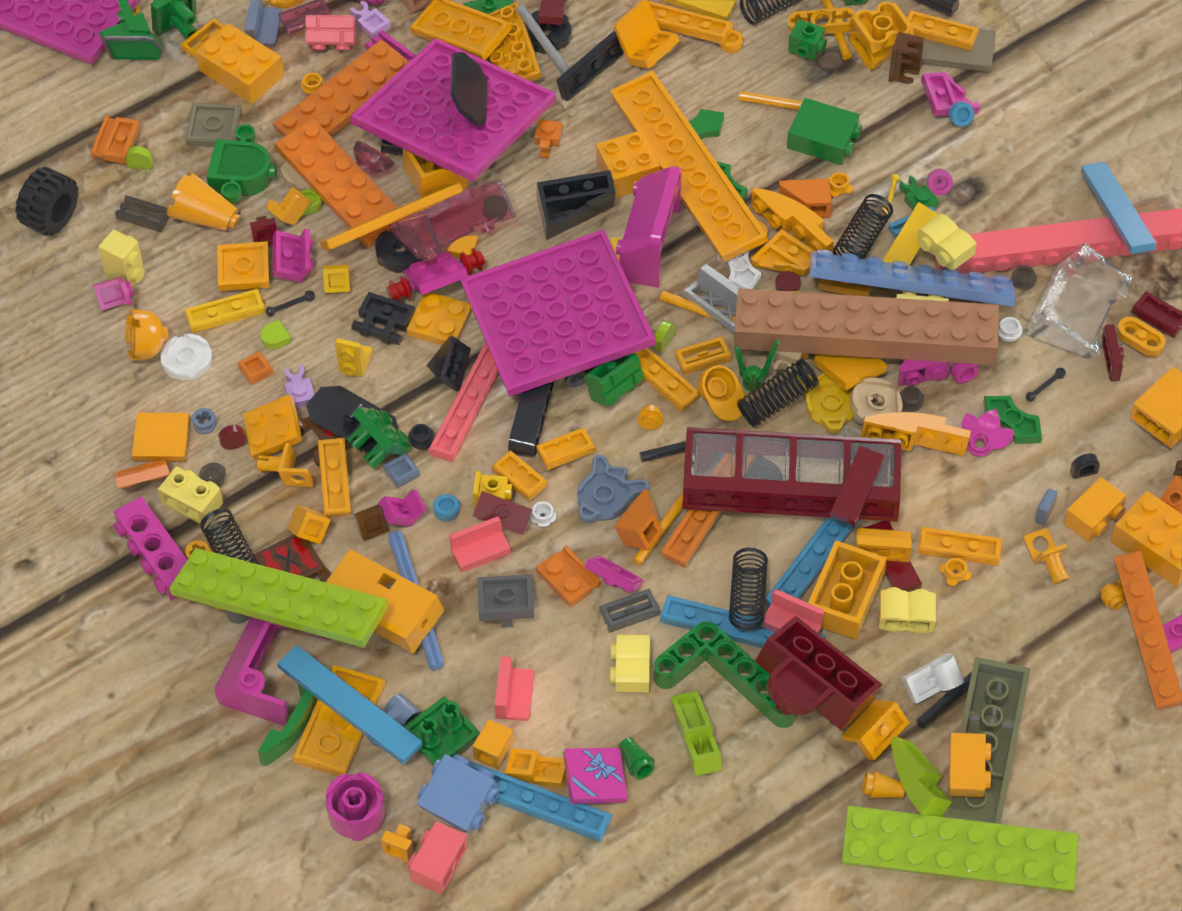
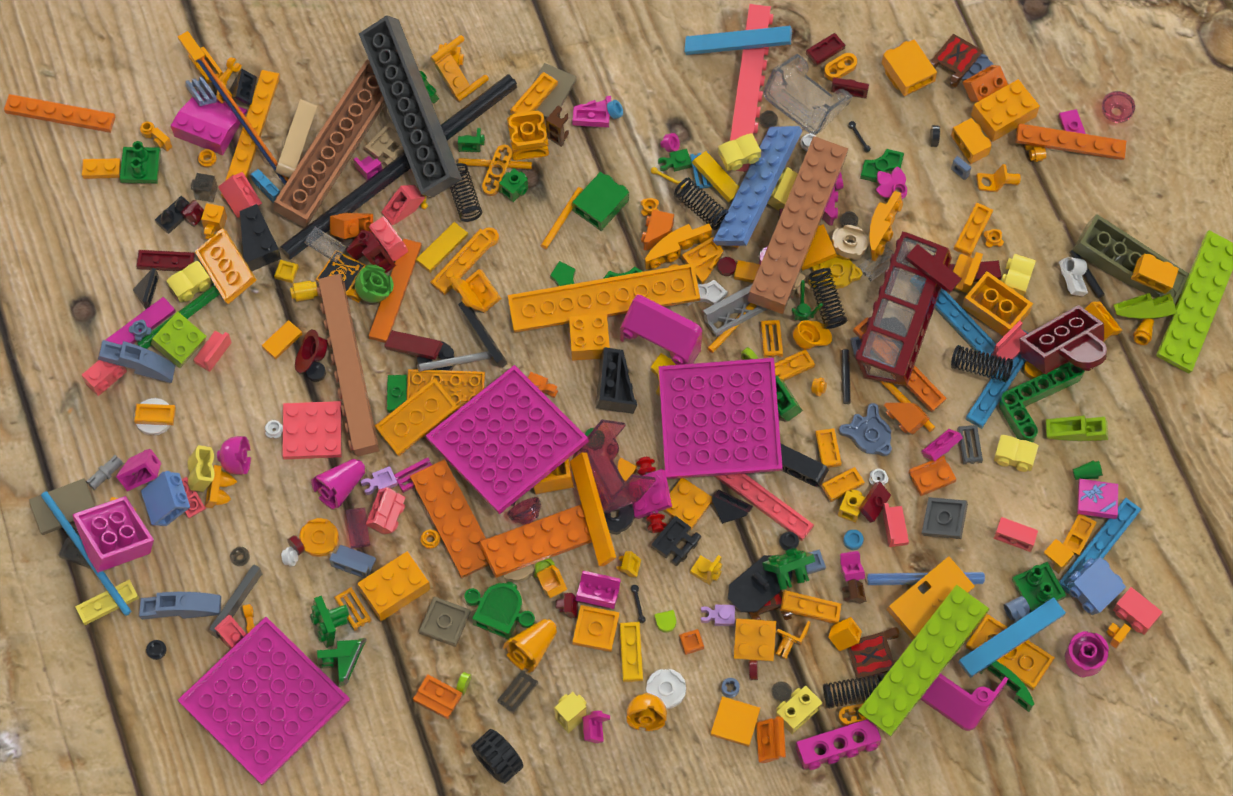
camera: 75 degrees left, 10 degrees up
black shield [450,52,487,126] -> none

